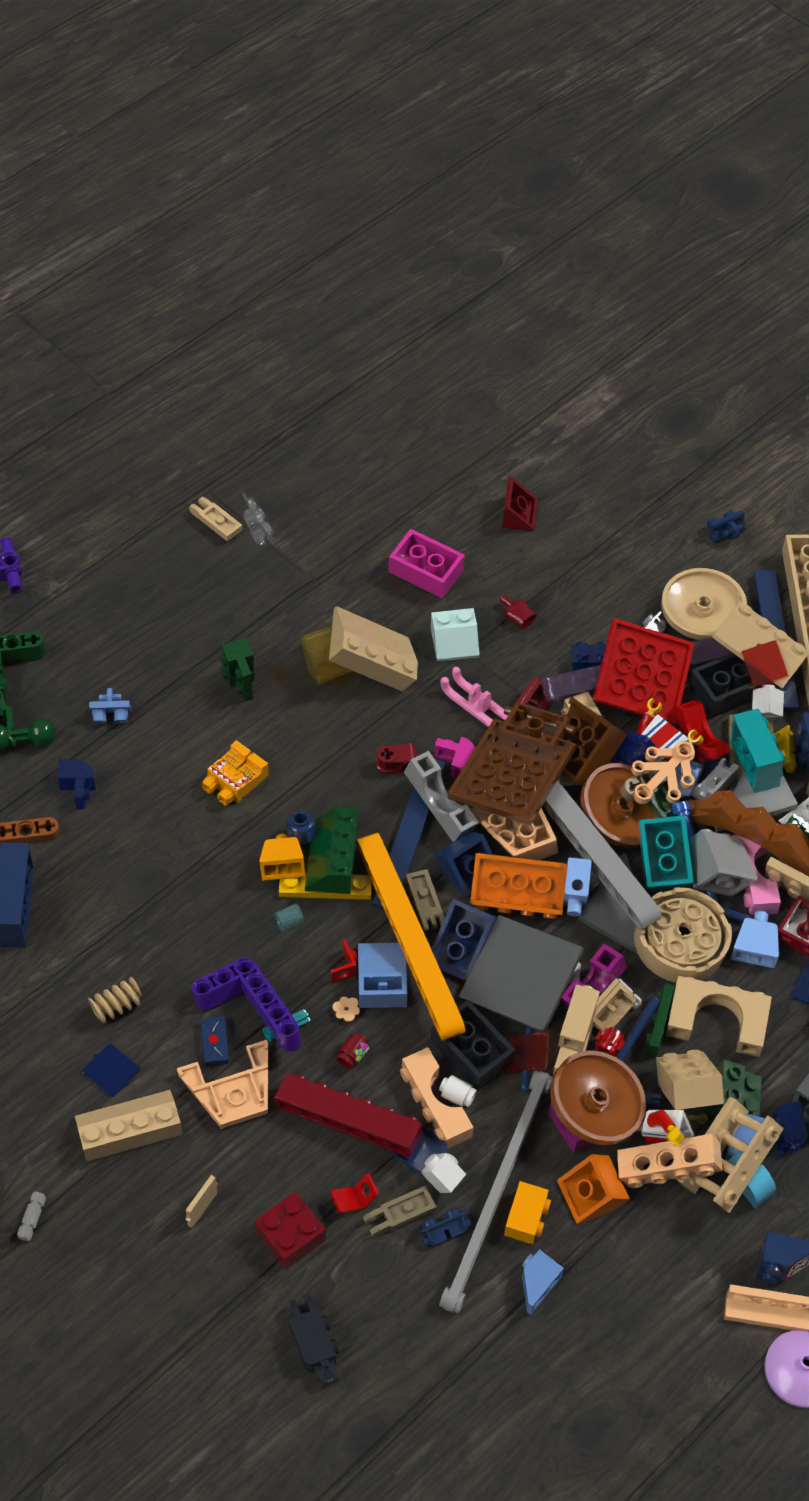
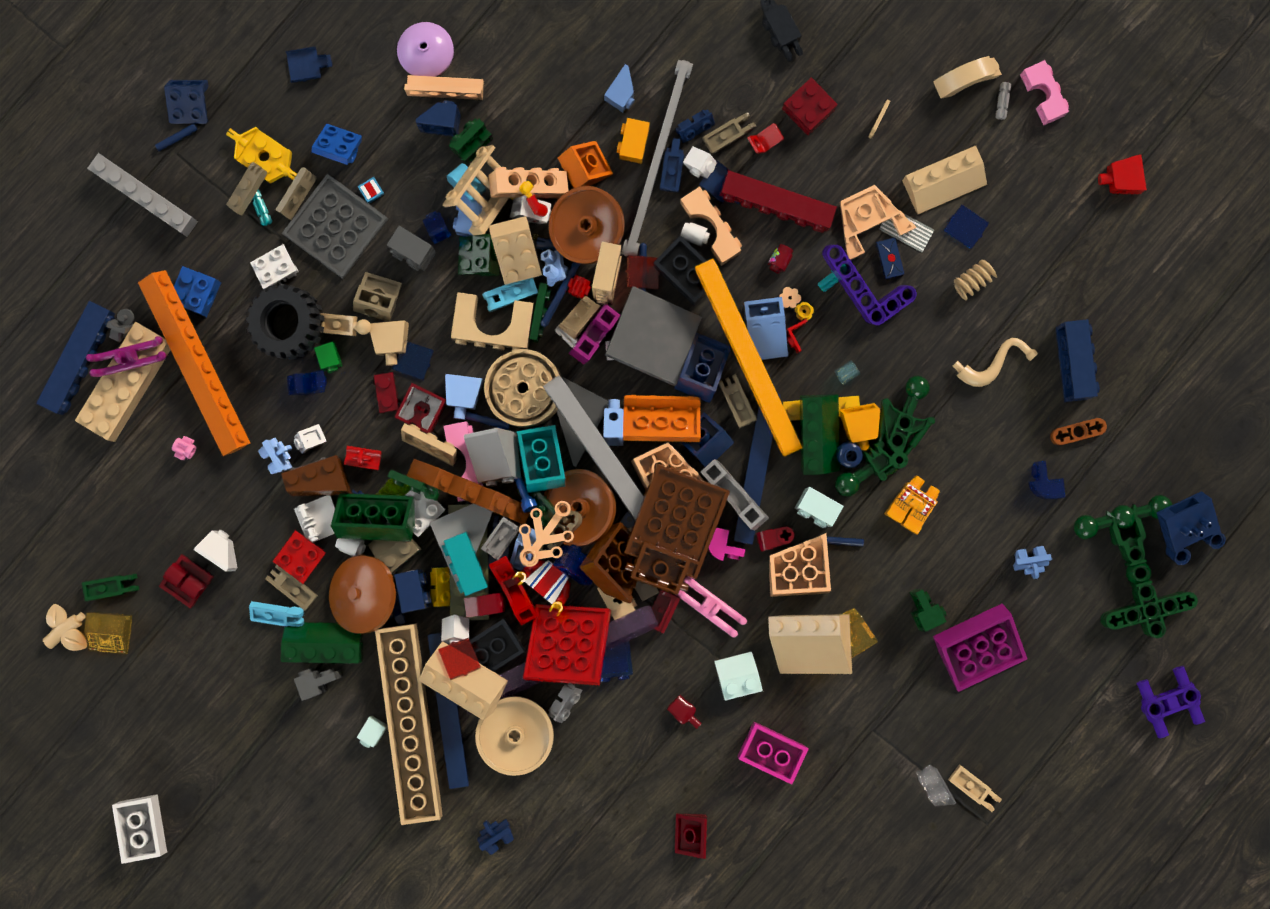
camera: 175 degrees right, 30 degrees up
none -> dark green brick [449,118,493,165]
none -> dark red brick [464,592,505,618]
none -> medium azure plate [482,278,538,312]
none -> light blue hips [541,249,568,287]
none -> dark blue hinge [660,138,684,193]
none -> light nougat wedge [769,533,831,597]
none -> yellow plate [795,302,814,320]
none -> light aqua brick [795,487,843,528]
none -> dark blue piece [818,536,864,547]
none -> dark green piece [835,375,935,497]
none -> light grey sticker [879,213,934,252]
none -> tan arch [933,56,1002,98]
none -> magenta slope [933,604,1027,692]
none -> tan animal [953,338,1038,387]

